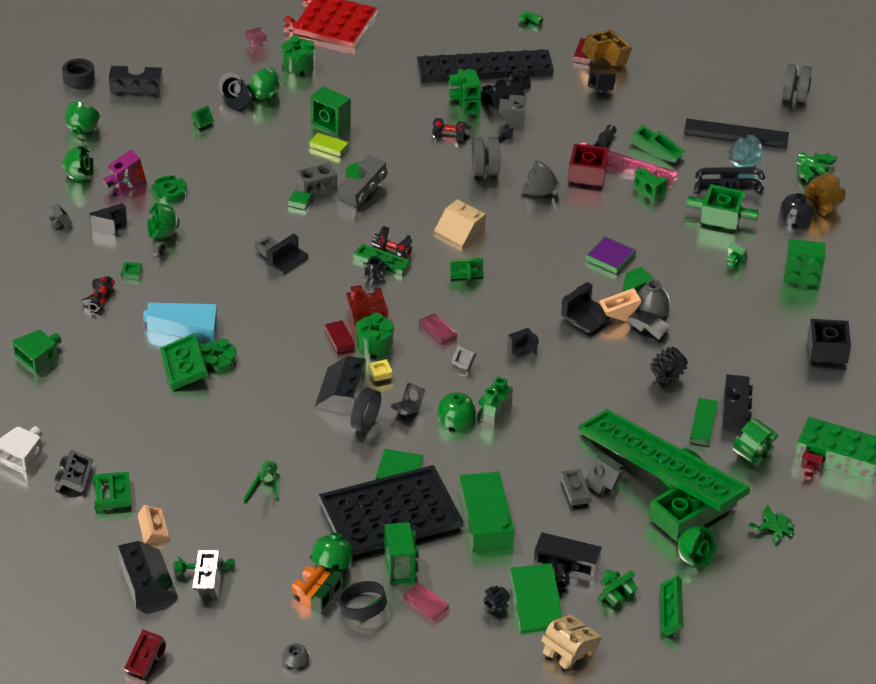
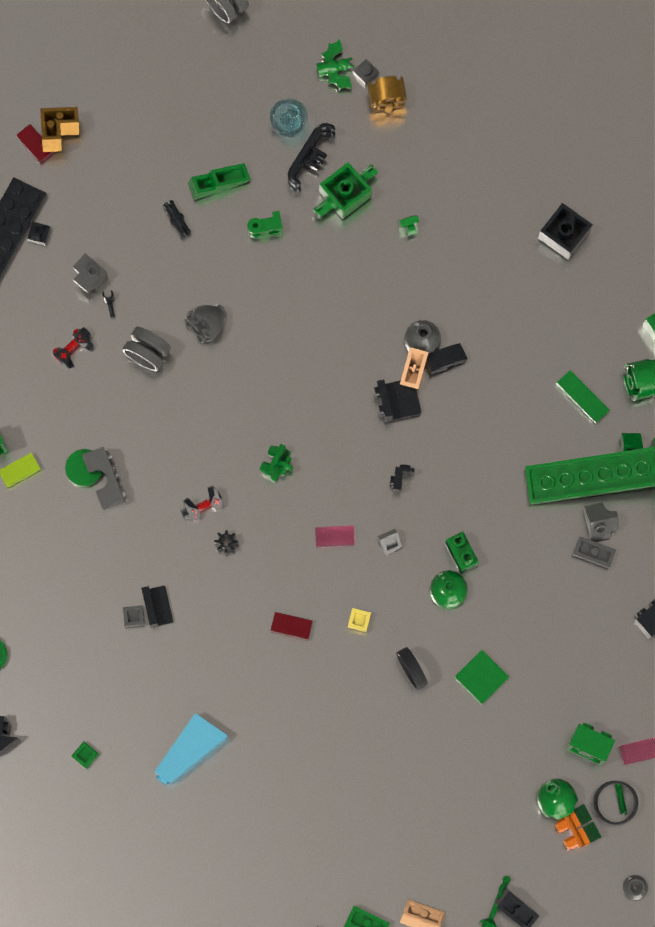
camera: 55 degrees left, 35 degrees up
green torso [12,330,62,373] -> none
black piece [81,276,115,312] -> none
green cylinder [147,203,180,239] -> none
dark grey hinge [152,242,168,257] -> none
green tile [160,333,209,390] -> none
green plate [200,338,237,372] -> none
green plant [243,460,280,502] -> none
green tile [288,190,311,209] -> none
dark grey brick [296,163,338,195] -> none
black slope [315,356,366,415] -> none
black plate [319,465,464,556] -> none
clear red hips [346,285,388,326] -> none
green tile [353,244,411,276] -> none
green brick [356,313,394,357] -> none
black bracket [390,383,425,416] -> none
tan slope [434,199,486,248] -> none
green hips [449,69,481,114] -> none
green brick [459,471,515,552] -> none
black bracket [481,79,525,112] -> none
dark red brick [568,143,609,186] -> none
clear pink tile [579,142,677,186] -> none
dark purple tile [586,236,636,274] -> none
black brick [588,69,616,93] -> none
green slope [622,267,654,293] -> none
black tyre [650,347,688,384] -> none
black tile [684,118,789,147] -> none
black arch [722,374,753,430] -> none
black cylinder [779,193,815,227] -> none
green brick [783,239,826,285] -> none

